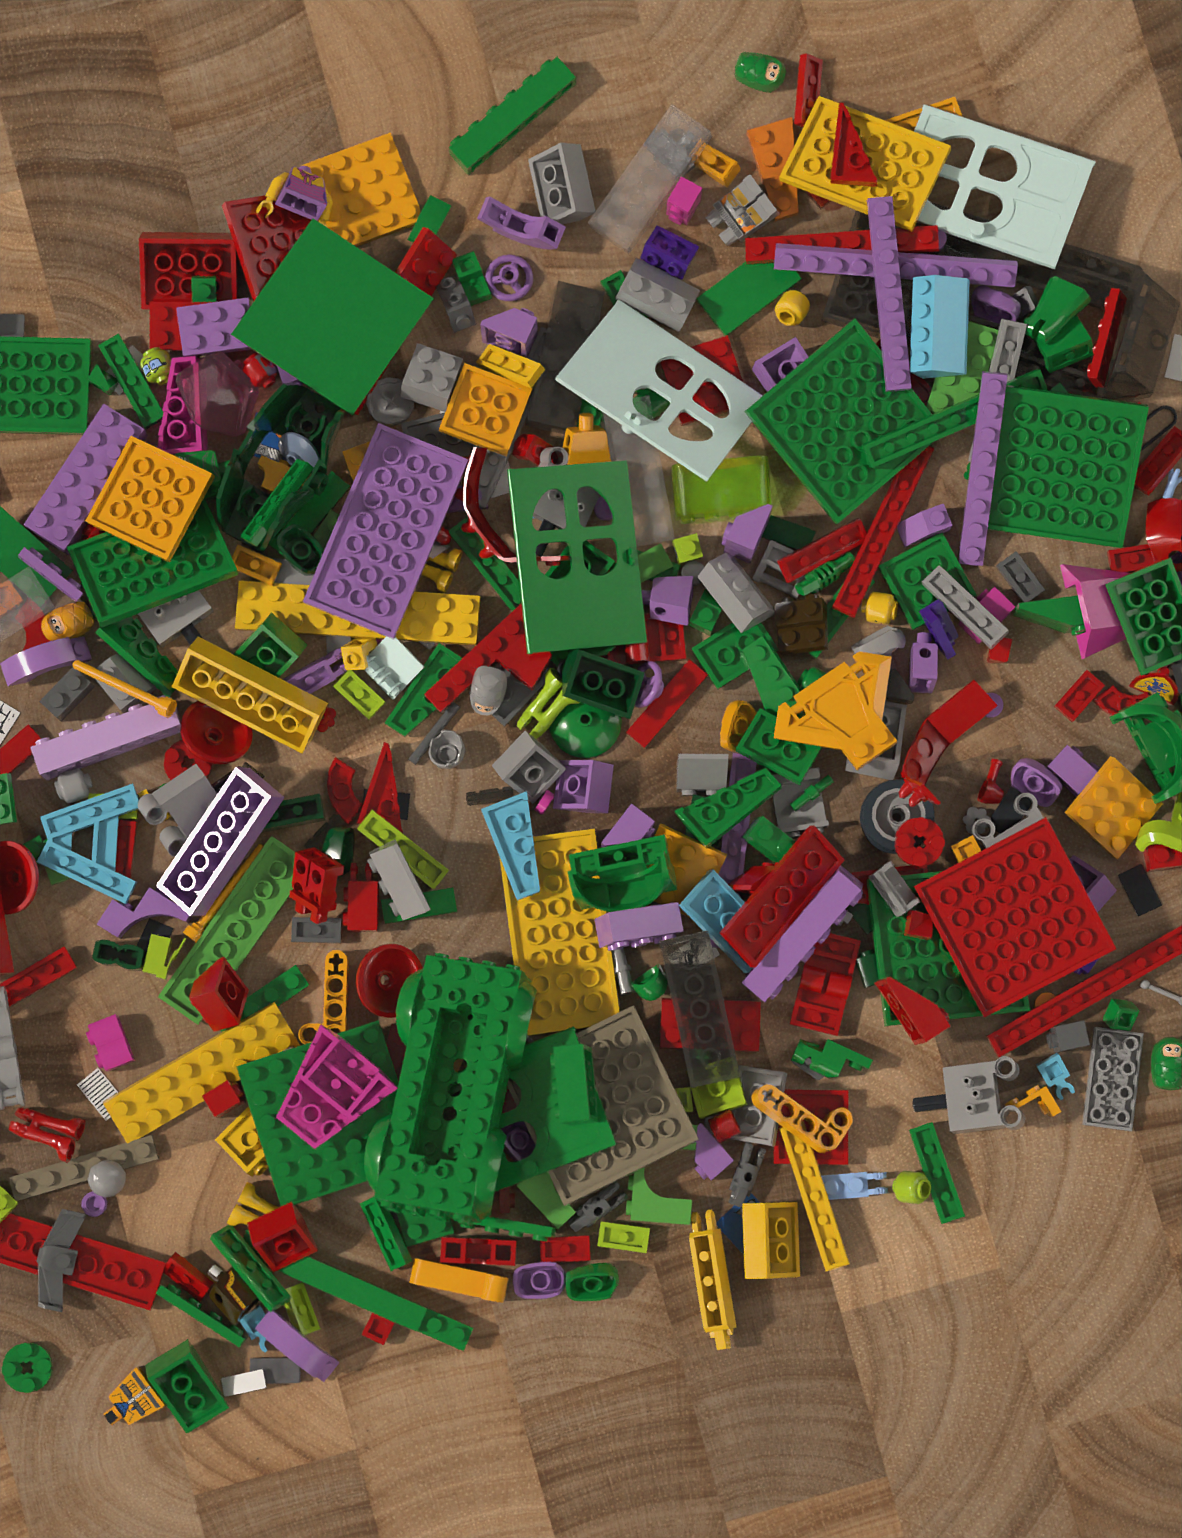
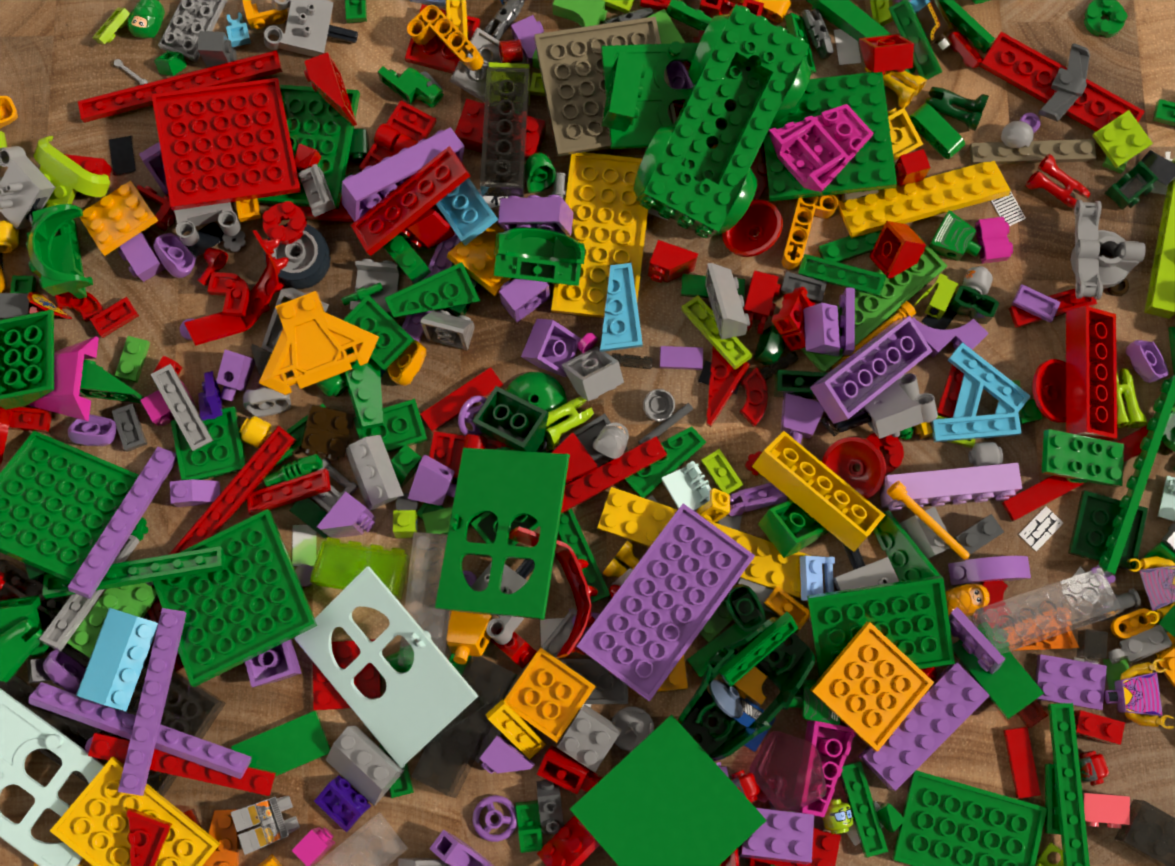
camera: 165 degrees left, 5 degrees down
yellow head [775,290,810,326] -> none
none -> medium lavender piece [67,415,116,446]
none -> bright green plate [115,336,150,383]
none -> red bracket [136,185,175,231]
none -> red plate [207,272,250,317]
none -> sticker [292,525,317,566]
none -> tile [295,564,317,587]
none -> red hinge [537,746,602,795]
none -> red slope [648,240,698,283]
none -> medium lavender tile [660,346,703,370]
none -> medium lavender torso [781,393,824,444]
none -> green plate [798,254,886,297]
none -> light blue plate [800,556,835,601]
none -> dark grey hinge [802,9,834,59]
none -> medium lavender slope [803,303,840,356]
none -> white sticker [834,29,861,65]
none -> medium lavender plate [839,288,855,356]
none -> green beam [909,103,965,159]
none -> dark green piece [925,87,989,131]
none -> green torso [929,210,982,261]
none -> light grey head [962,266,993,295]
none -> medium lavender tile [1011,284,1061,322]

